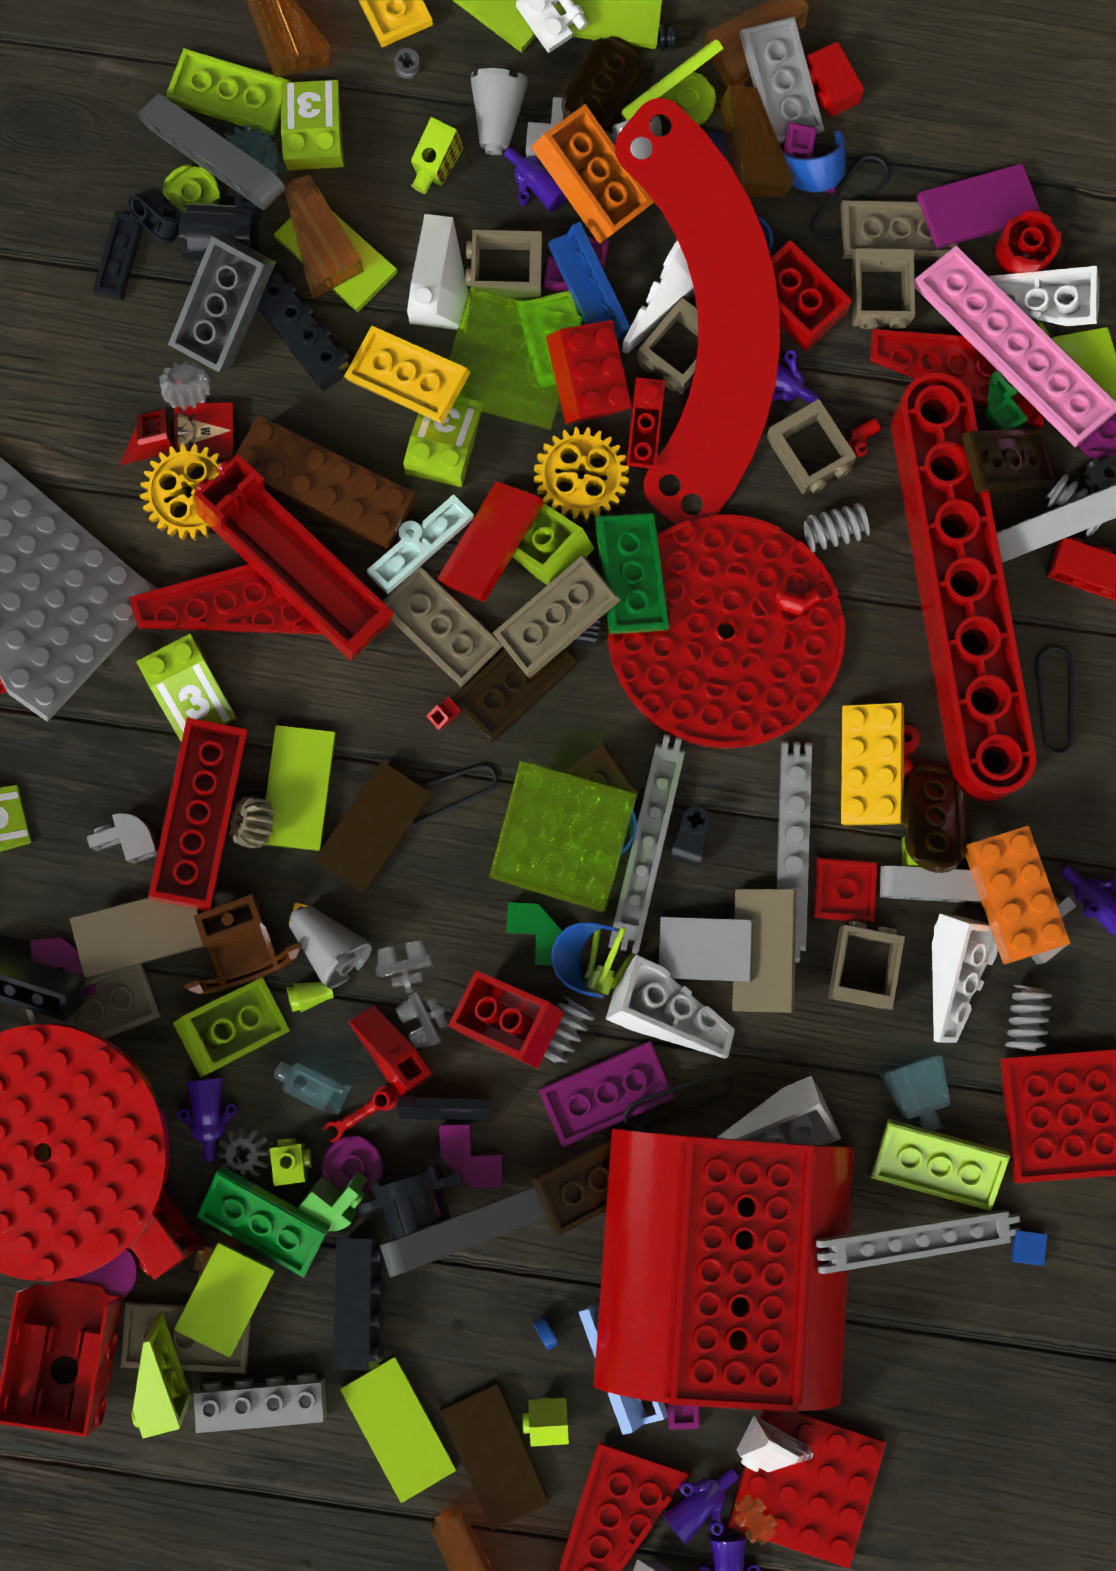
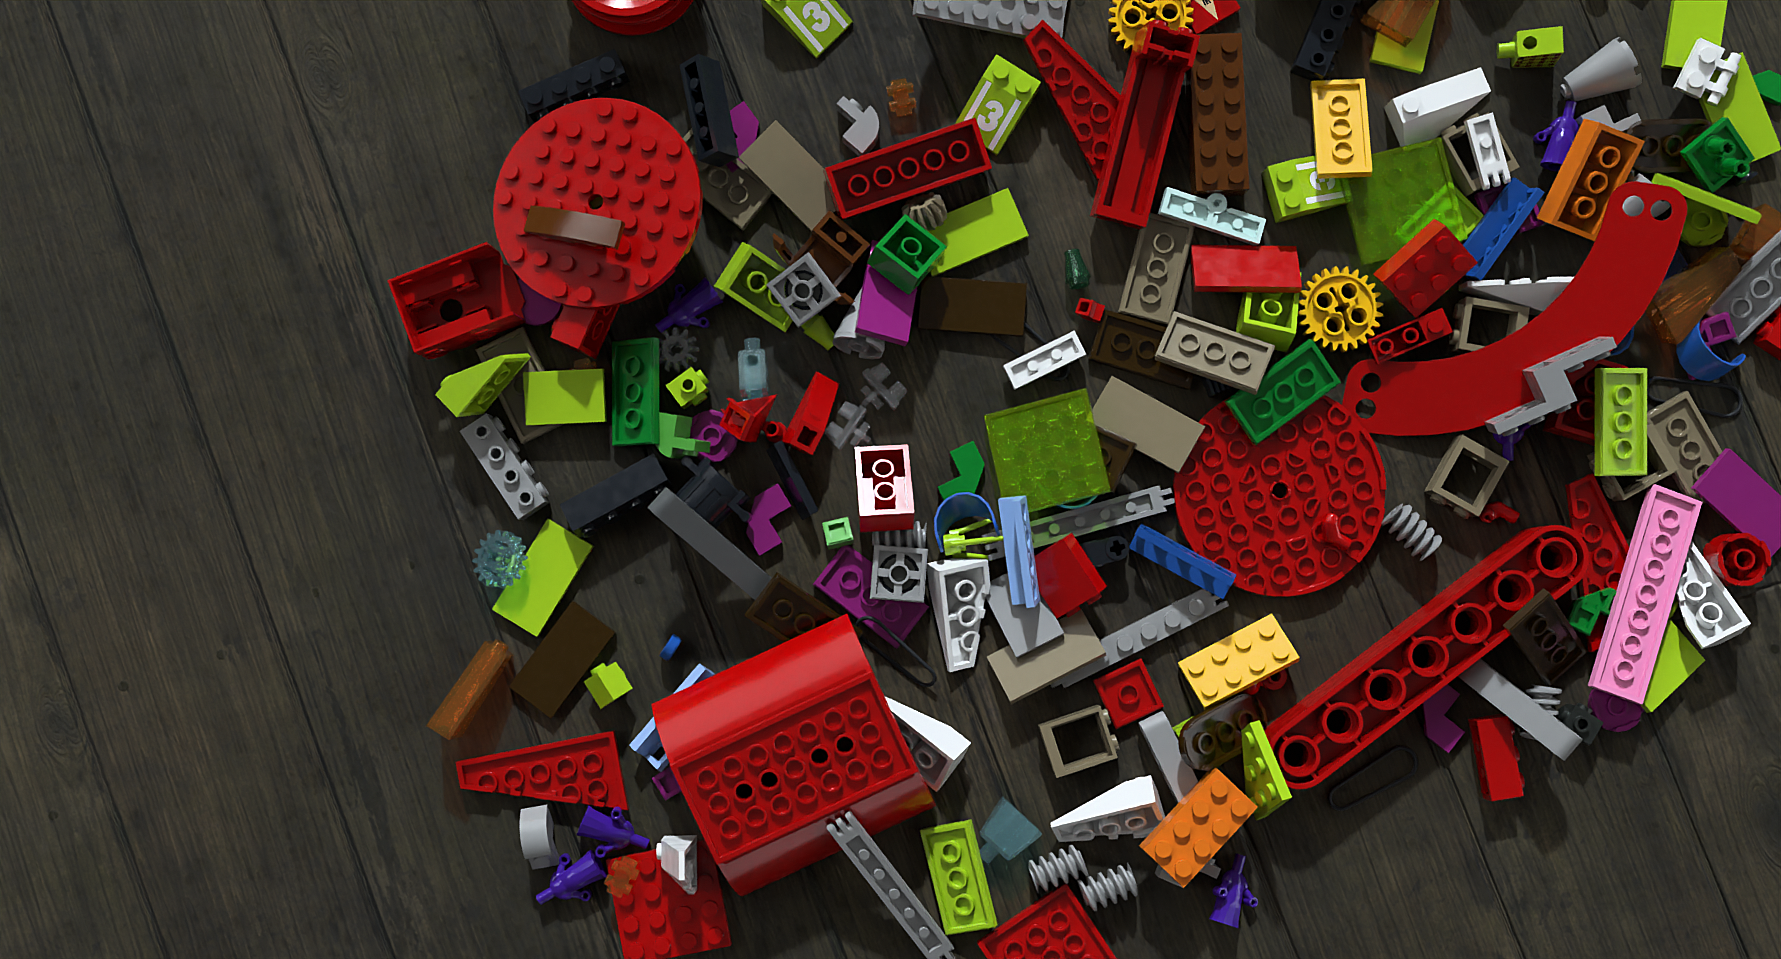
camera: 65 degrees right, 5 degrees up
none -> clear light blue gear [472,530,528,589]
none -> reddish brown slope [524,205,625,250]
none -> red slope [719,394,777,442]
none -> light grey piece [766,252,841,328]
none -> tile [822,517,854,550]
none -> magenta tile [854,240,917,346]
none -> green brick [867,214,947,295]
none -> light grey piece [870,545,928,603]
none -> clear orange piece [886,78,916,117]
none -> light blue fence [998,495,1040,608]
none -> white plate [1003,331,1086,390]
none -> light grey piece [1028,845,1089,893]
none -> red brick [1034,533,1107,618]
none -> clear green cone [1064,248,1091,290]
none -> dark tan tile [1086,376,1205,474]
none -> blue fence [1129,524,1236,599]
none -> lime plate [1241,720,1292,820]
none -> magenta tile [1421,684,1465,753]
none -> white hinge [1464,112,1511,190]
none -> light grey bracket [1485,336,1617,436]
none -> lime tile [1595,368,1647,476]
none -> green plate [1680,117,1755,193]

